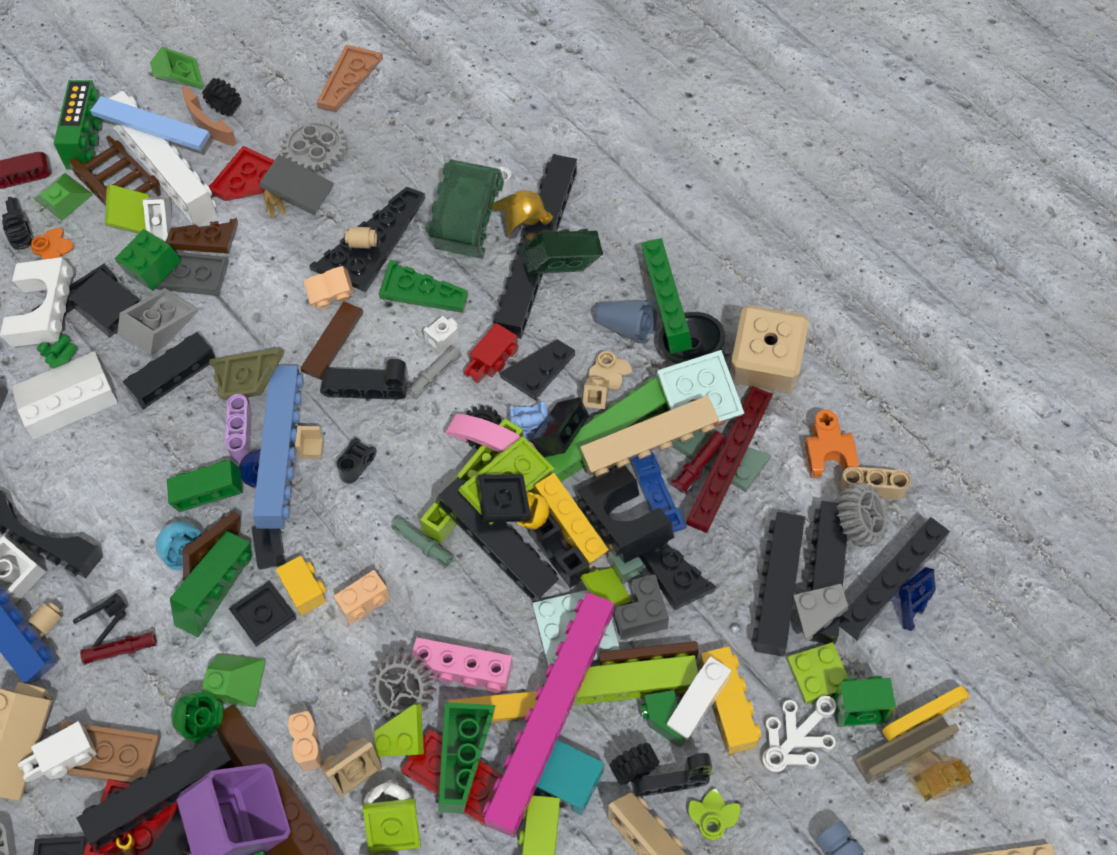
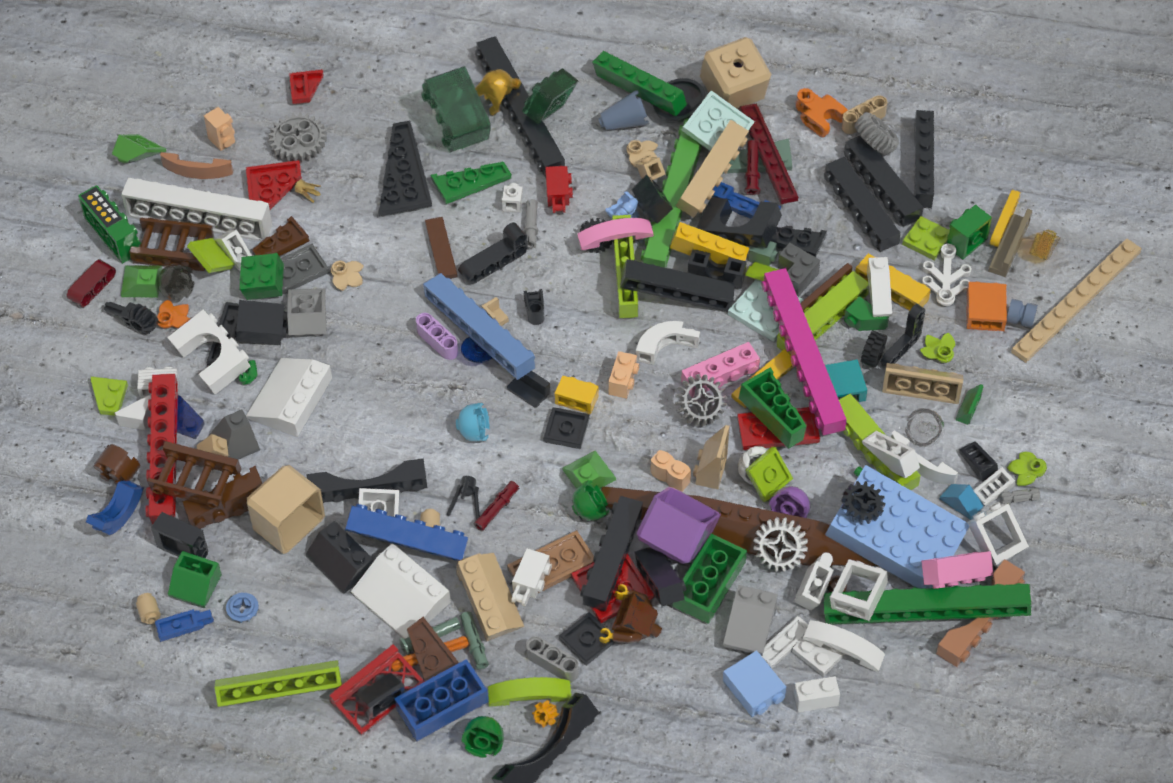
camera: 40 degrees left, 5 degrees down
green arm [45,343,78,368] -> none
light blue tile [90,96,210,151] -> none
black brick [123,332,215,410] -> none
green brick [167,460,243,512] -> none
green wedge [170,531,252,637] -> none
reddish brown wing [182,511,241,581] -> none
black tyre [202,78,241,116] -> none
olive wing [209,348,284,401] -> none
dark grey tile [259,155,334,215] -> none
light nougat brick [303,266,354,309] -> none
nougat wing [317,45,383,112] -> none
tan brick [345,227,377,249] -> none
lime wing [374,704,424,757] -> none
sand green pin [391,517,454,568] -> none
lime tile [458,436,555,525] -> none
black plate [476,474,531,523] -> none
black wing [500,339,575,400] -> none
yellow hair [516,492,549,529] -> none
light grey wing [794,584,848,641] -> none
clear blue wing [899,567,936,631] -> none
none -> clear smoke cylinder [157,264,194,302]
none -> light nougat brick [204,107,235,151]
none -> red wing [289,69,324,104]
none -> tan plate [331,261,364,291]
none -> white arch [636,321,700,365]
none -> orange brick [966,281,1007,331]

